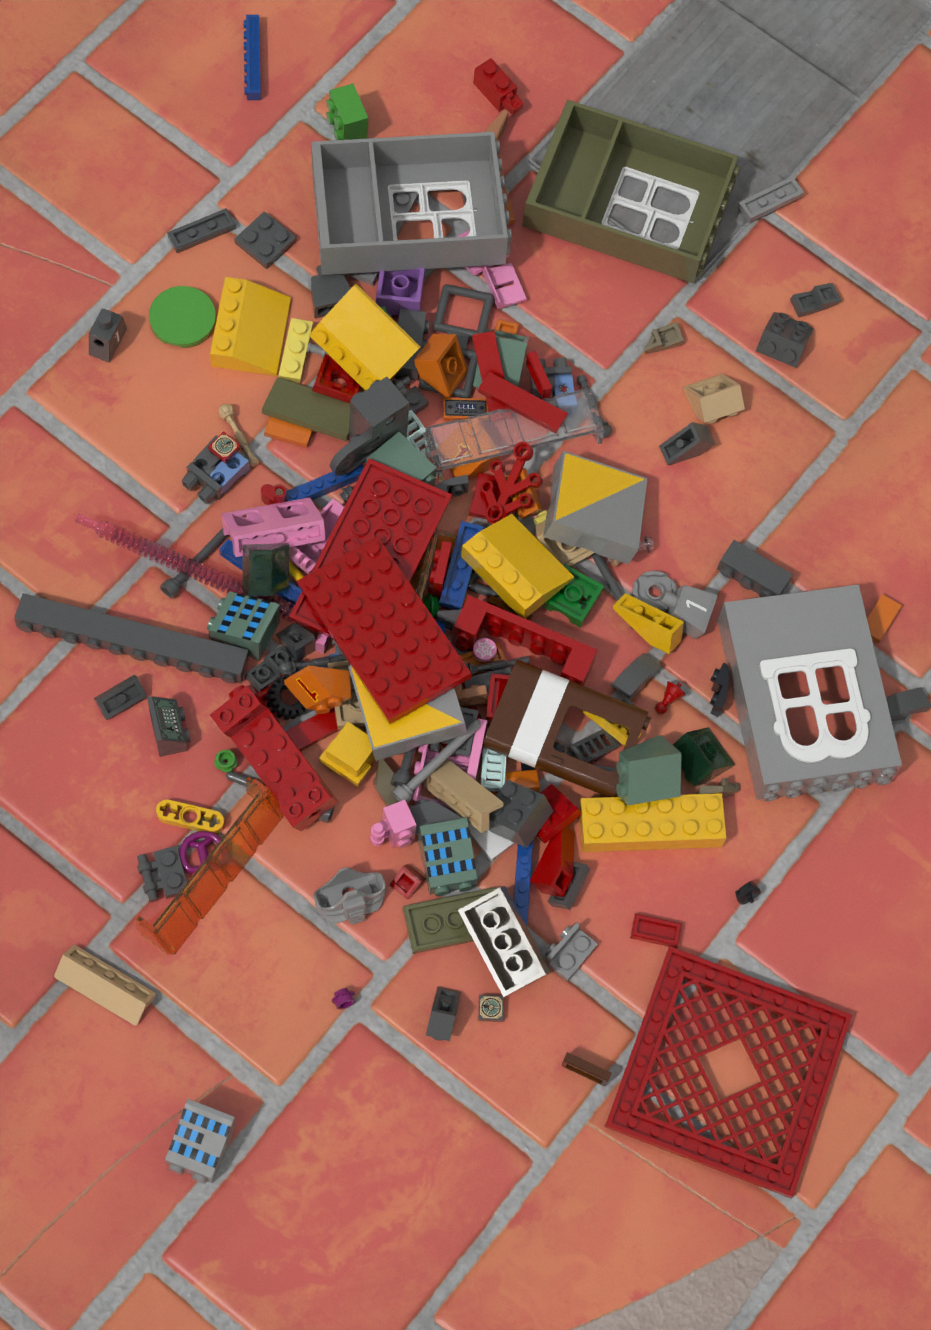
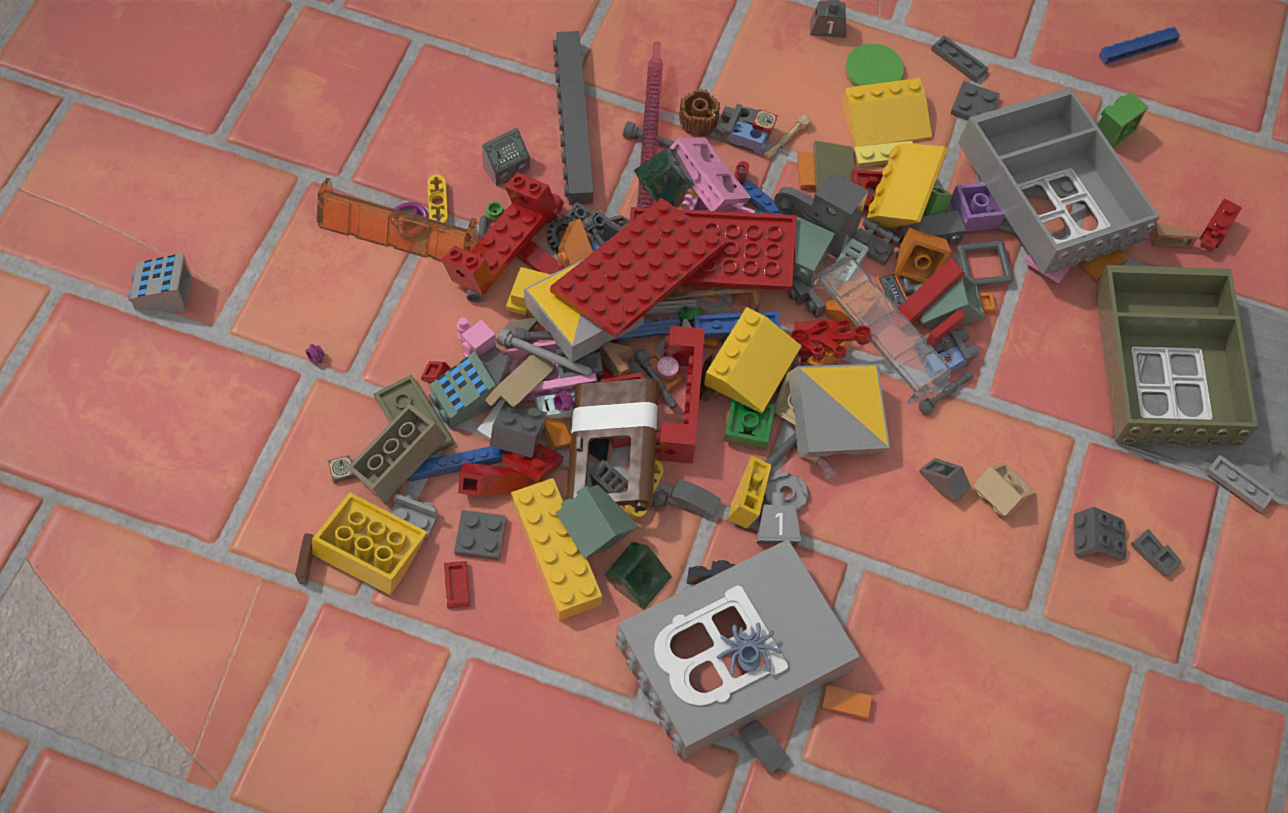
camera: 75 degrees right, 5 degrees down
tan panel [54,945,157,1026] -> none
dark grey plate [94,675,147,720] -> none
dark grey plate [137,846,190,902] -> none
sand green slope [207,591,280,661] -> none
dark grey torso [311,265,351,318] -> none
light grey piece [313,867,386,925] -> none
dark grey slope [426,987,461,1041] -> none
red plate [428,541,452,601] -> none
red tile [478,372,568,434] -> none
bright pink piece [483,263,527,309] -> none
dark grey plate [548,862,590,910] -> none
red plate [605,946,852,1199] -> none
dark tan slope [644,322,685,354] -> none
red piece [655,681,686,714] -> none
dark tan slope [696,778,740,798] -> none
dark grey brick [717,540,793,597] -> none
black piece [735,881,761,905] -> none
none -> yellow slope [312,492,427,595]
none -> dark grey plate [454,510,507,560]
none -> magenta plate [554,390,573,411]
none -> dark orange brick [679,88,720,135]
none -> sand blue animal [717,623,782,675]

